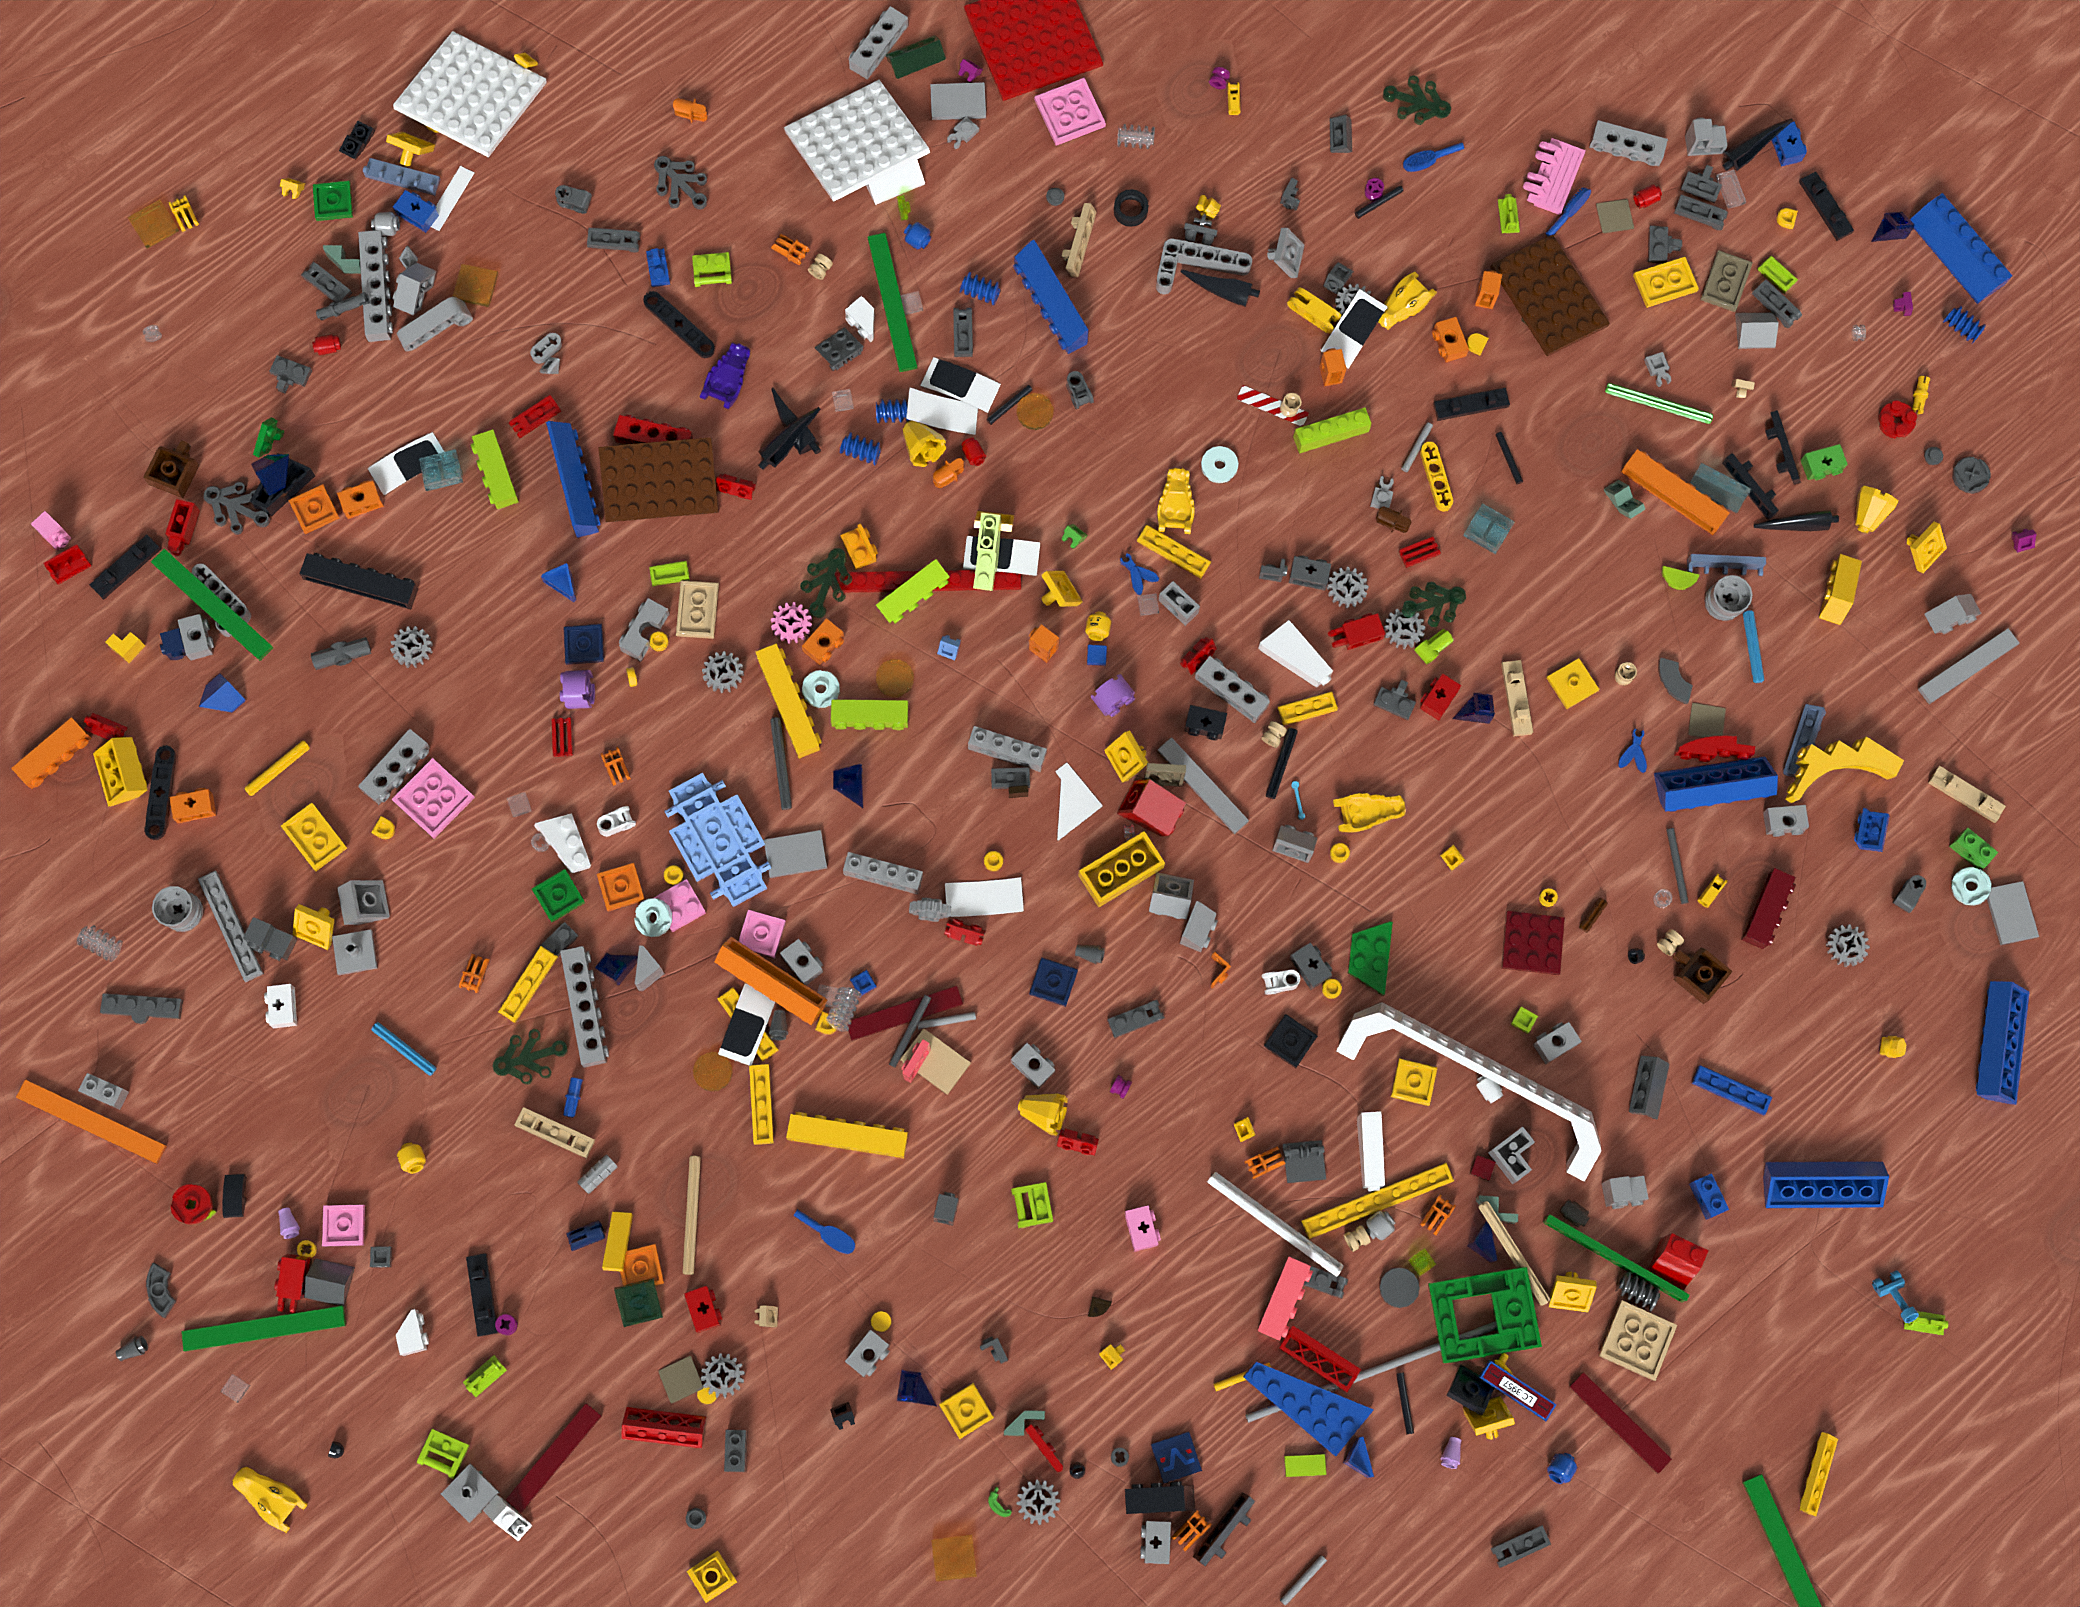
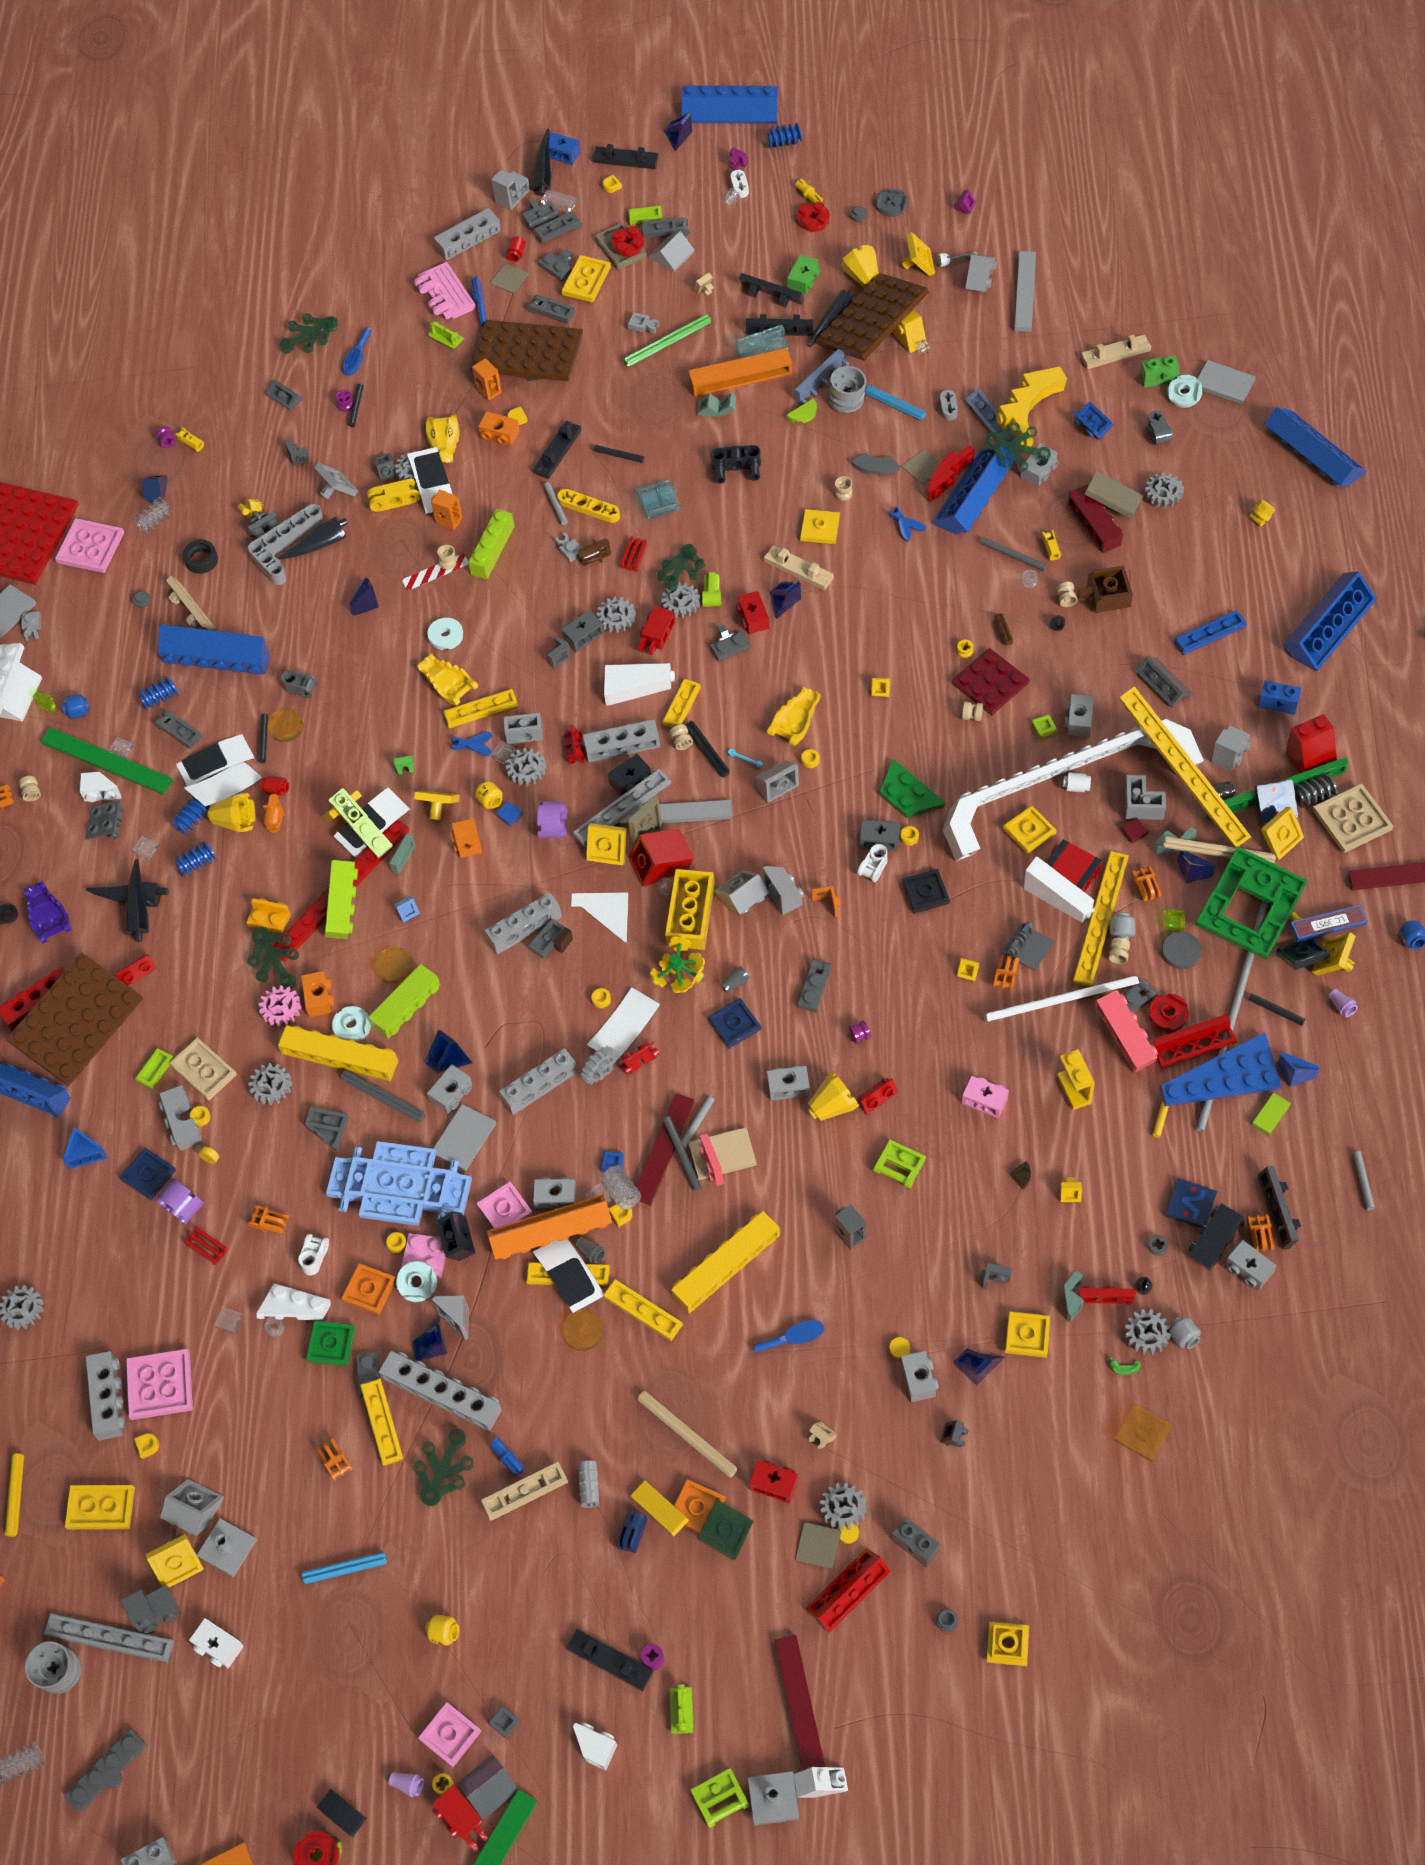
camera: 40 degrees left, 15 degrees down
none -> dark blue slope [142,475,167,503]
none -> dark grey wing [305,1107,349,1151]
none -> clear blue slope [349,577,379,616]
none -> sand green tile [390,834,416,875]
none -> light grey brick [427,1065,473,1114]
none -> black brick [436,1212,475,1261]
none -> light grey gear [506,748,547,786]
none -> dark grey plate [527,295,576,324]
none -> light grey tile [572,769,671,847]
none -> red plate [611,226,645,257]
none -> yellow plant [650,936,705,993]
none -> black piece [710,445,761,484]
none -> white beam [731,170,749,198]
none -> reddish brown plate [816,273,929,361]
none -> clear bush [915,339,930,356]
none -> white hinge [937,251,977,267]
none -> light grey beam [940,390,958,421]
none -> tan wheel [962,701,983,722]
none -> clear green plant [984,422,1051,472]
none -> red panel [1044,839,1102,892]
none -> yellow panel [1057,1049,1095,1110]
none -> dark tan tile [1085,471,1143,519]
none -> yellow plate [1118,686,1251,848]
none -> red plate [1149,994,1189,1033]
none -> light grey head [1169,1317,1201,1349]
none -> tile [1254,779,1298,824]

